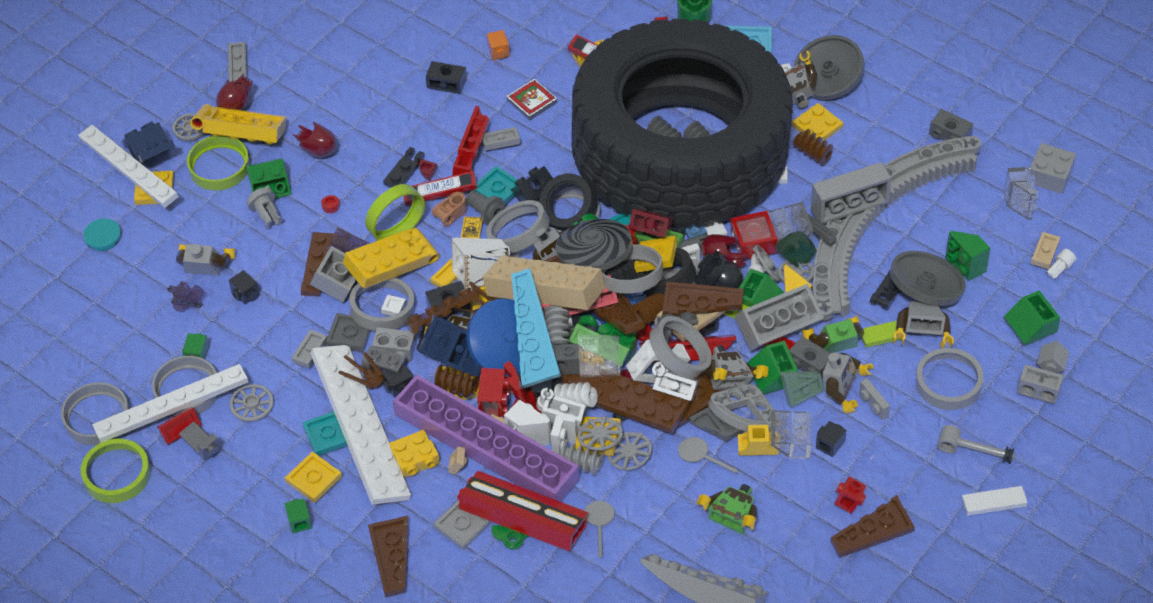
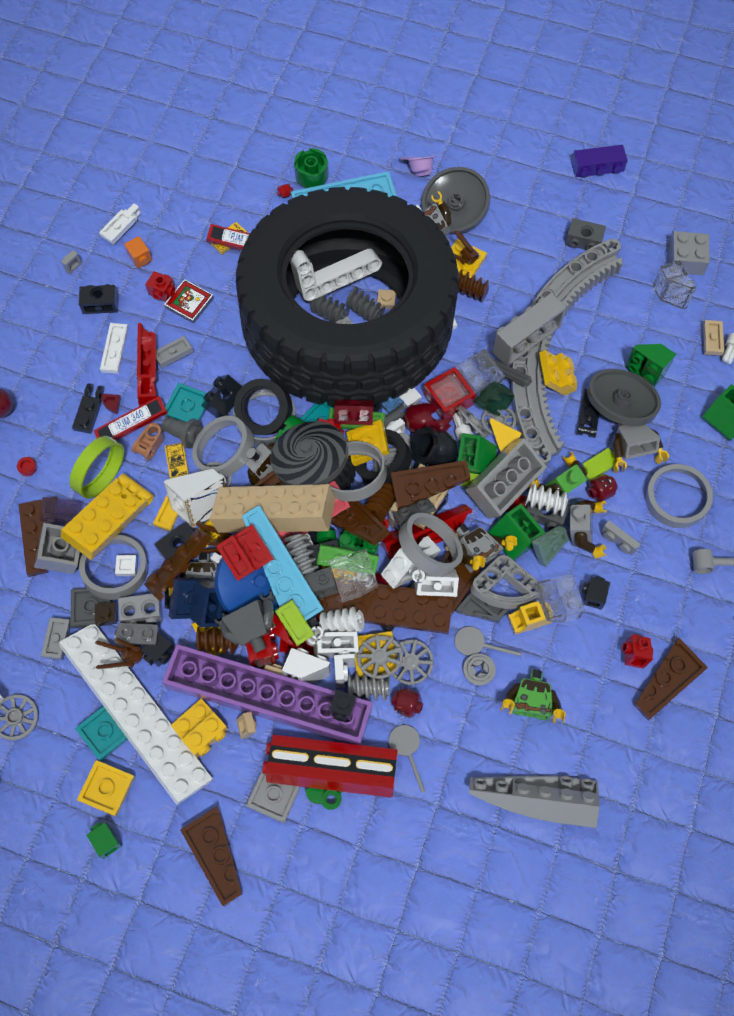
camera: 20 degrees left, 15 degrees up
none -> light grey plate [61,250,82,275]
none -> dark brown plate [95,602,117,626]
none -> white hinge [99,204,141,245]
none -> white tile [100,323,129,374]
none -> red brick [145,271,175,301]
none -> dark grey torso [215,591,275,654]
none -> red slope [216,524,275,581]
none -> lime tile [275,600,315,646]
none -> white beam [290,249,382,301]
none -> black brick [330,690,357,722]
none -> dark red head [391,688,424,718]
none -> lavender piece [399,156,437,176]
none -> reddish brown plant [454,230,479,265]
none -> light grey gear [463,654,496,686]
none -> white piece [525,483,568,517]
none -> yellow plate [539,350,577,396]
none -> dark purple brick [571,145,628,178]
none -> dark red head [587,474,618,502]

